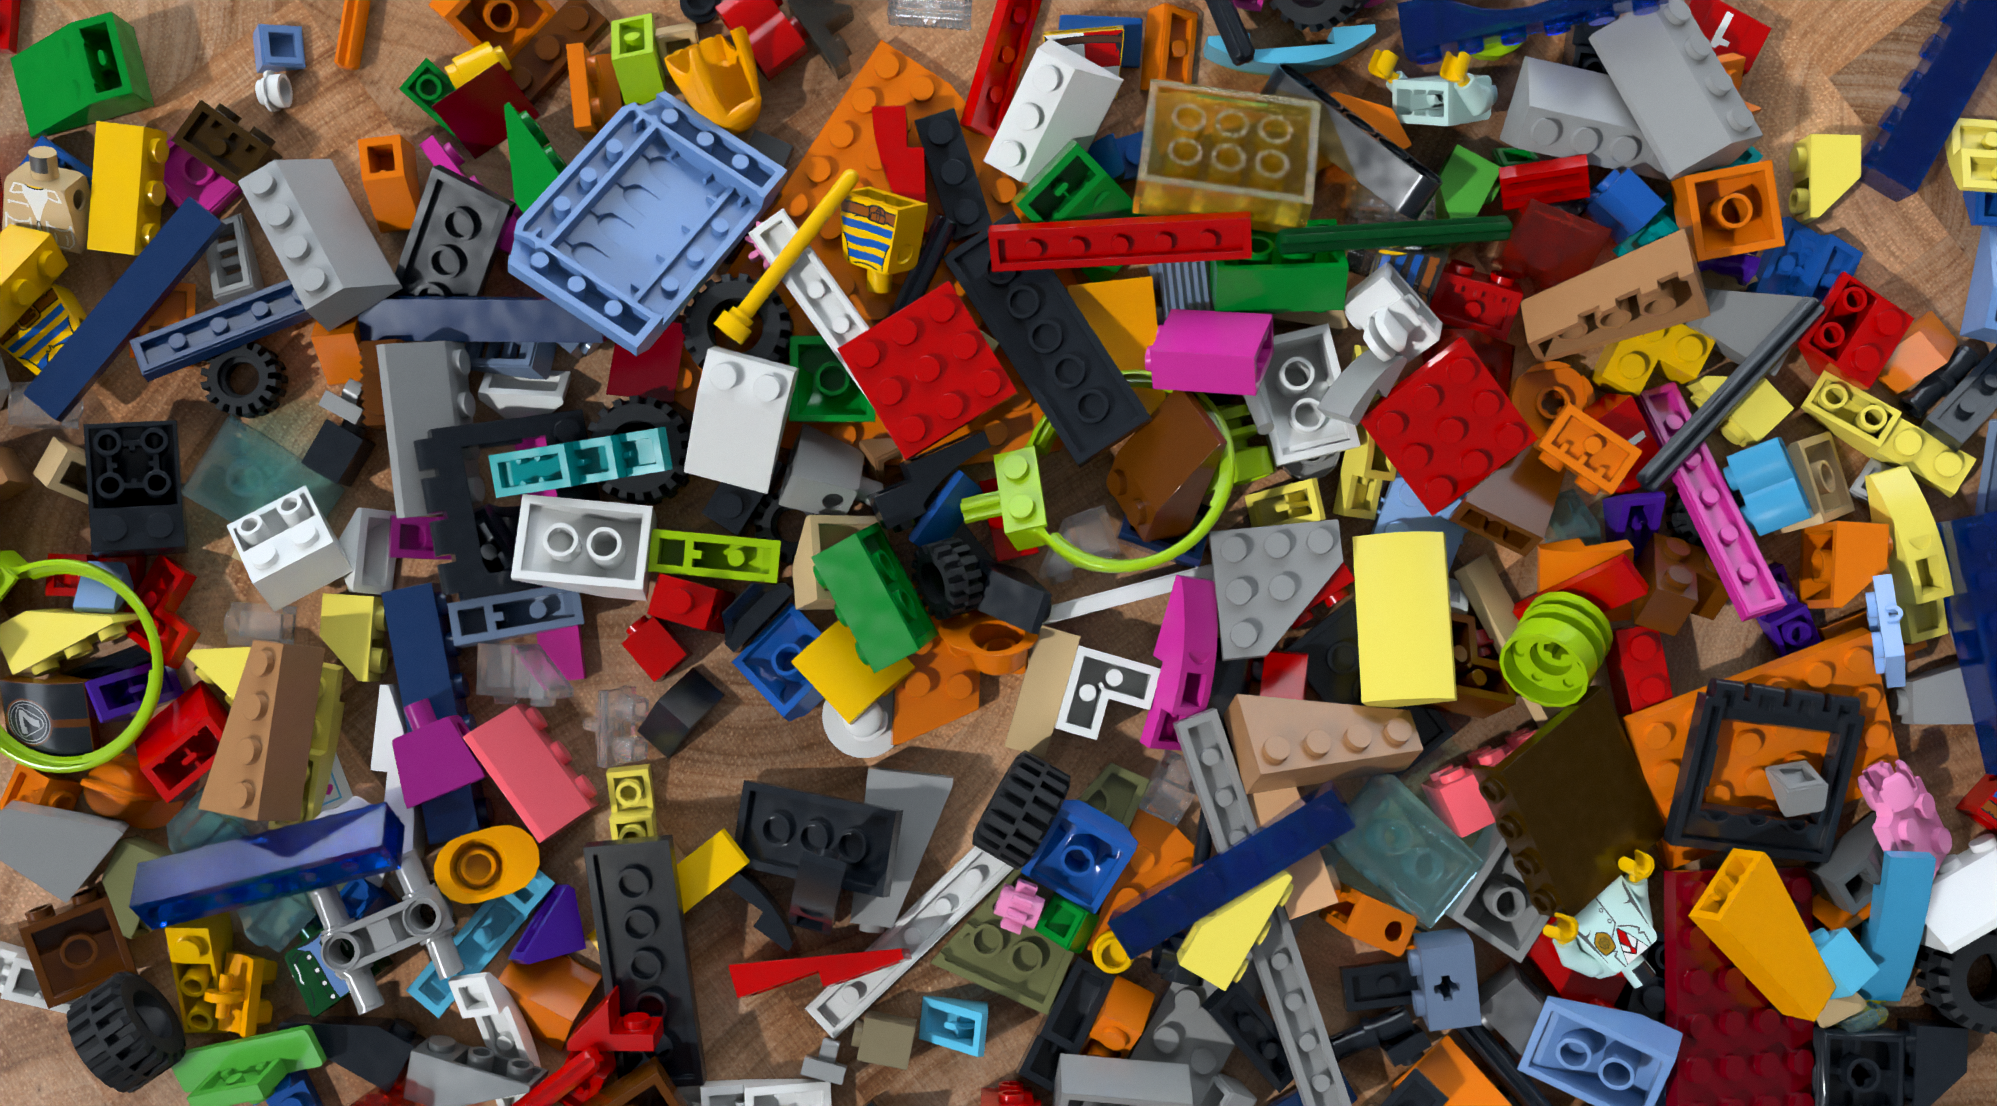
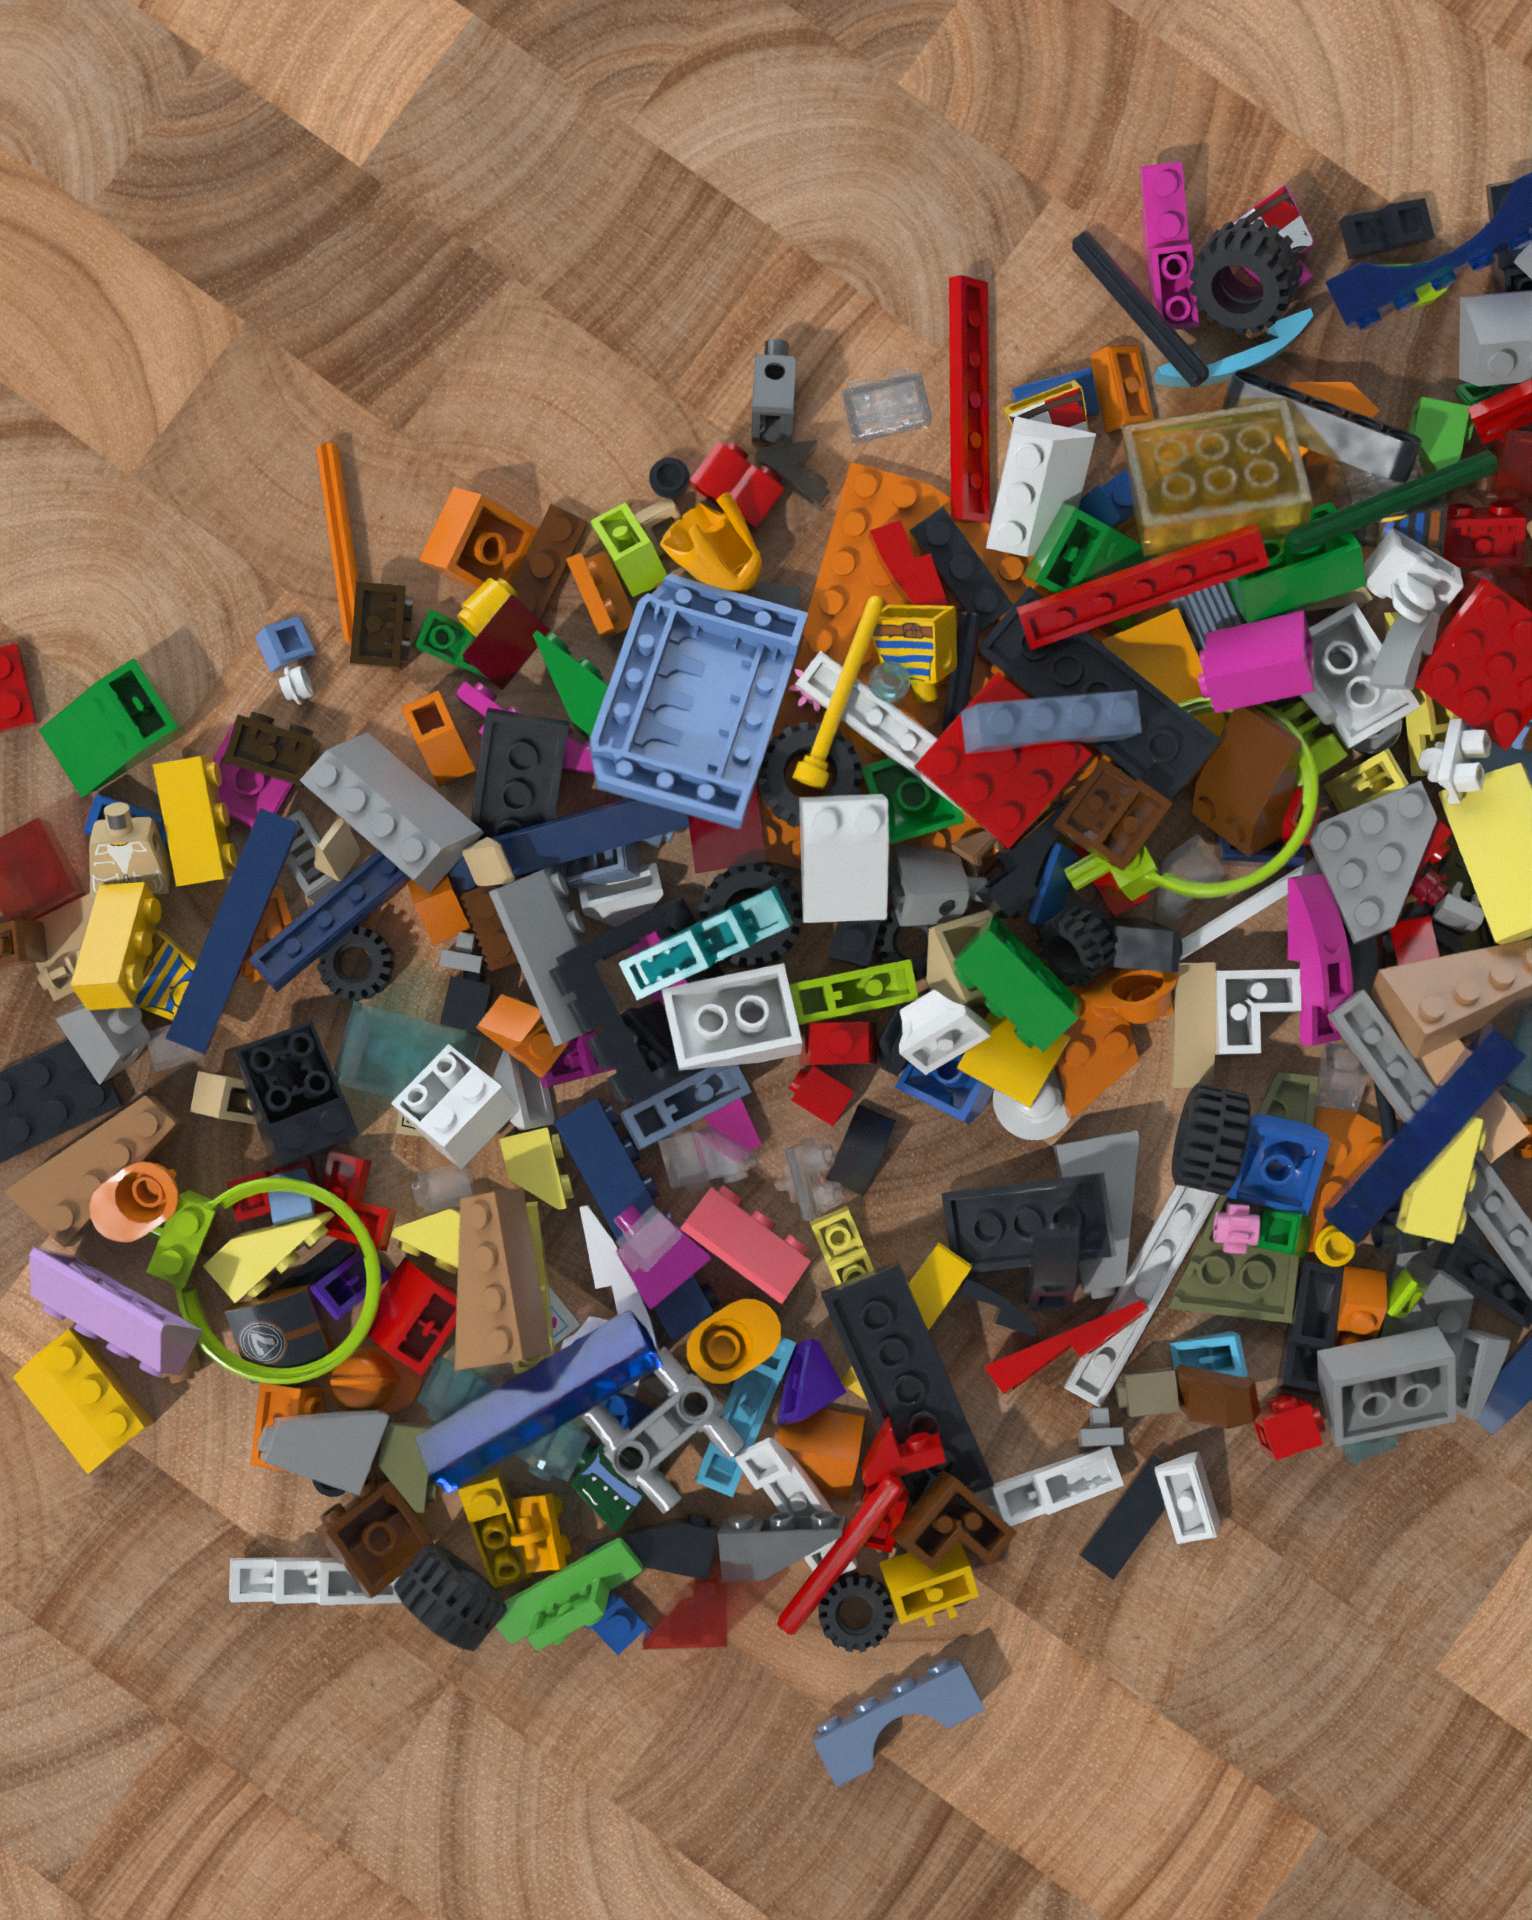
camera: 10 degrees left, 0 degrees up
light aqua torso [1368,49,1498,126] -> none
none -> tan slope [314,818,361,881]
none -> dark brown bracket [350,581,413,672]
none -> tan slope [462,837,515,886]
none -> orange slope [476,994,568,1078]
none -> clear brick [616,1205,683,1273]
none -> clear light blue plate [868,661,910,702]
none -> white slope [899,989,991,1075]
none -> sand blue arch [961,691,1142,754]
none -> reddish brown slope [1053,758,1173,871]
none -> reddish brown slope [1175,1364,1261,1429]
none -> red slope [1282,788,1321,845]
none -> lime slope [1387,1268,1428,1318]
none -> dark red plate [1411,869,1450,907]
none -> white hips [1418,718,1492,804]
none -> light grey tile [1431,882,1485,936]

